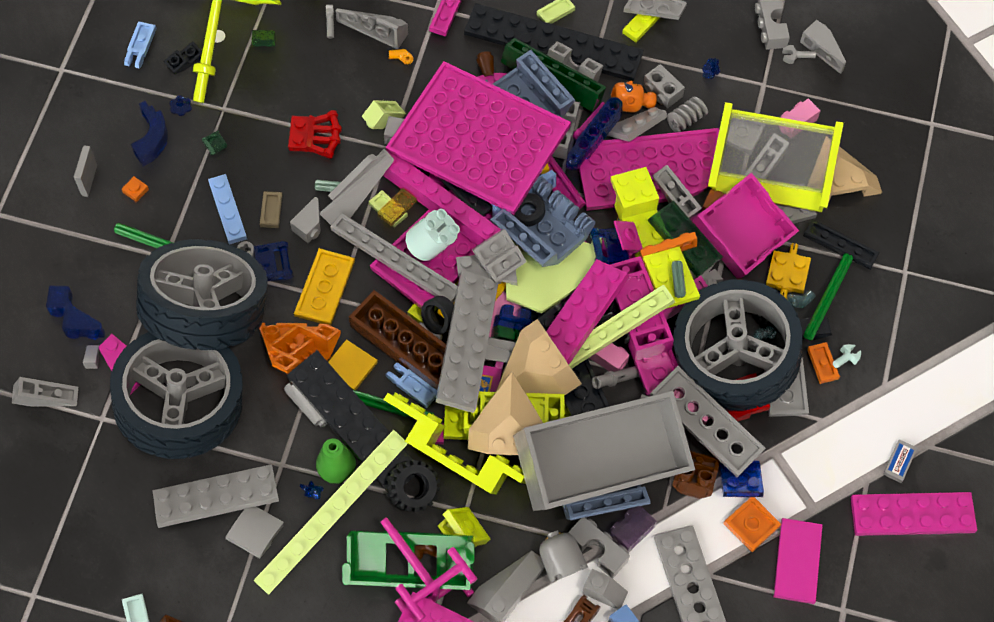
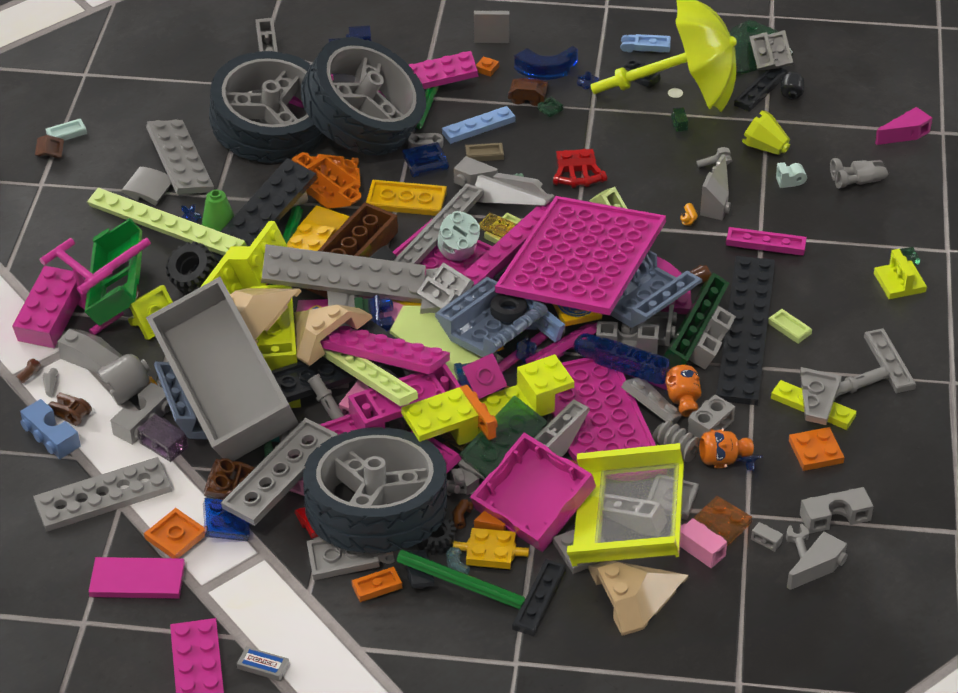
camera: 85 degrees right, 20 degrees down
light grey slope [582,569,628,610] -> none
sand green axle [671,261,686,298] -> none
light aqua bar [833,344,861,368] -> none
none -> yellow plate [287,223,336,251]
none -> dark pink plate [378,51,479,98]
none -> orange piece [474,511,506,531]
none -> reddish brown slope [508,78,549,106]
none -> clear orange plate [694,496,752,546]
none -> orange piece [699,429,754,468]
none -> light grey piece [751,522,783,552]
none -> orange plate [789,427,845,471]

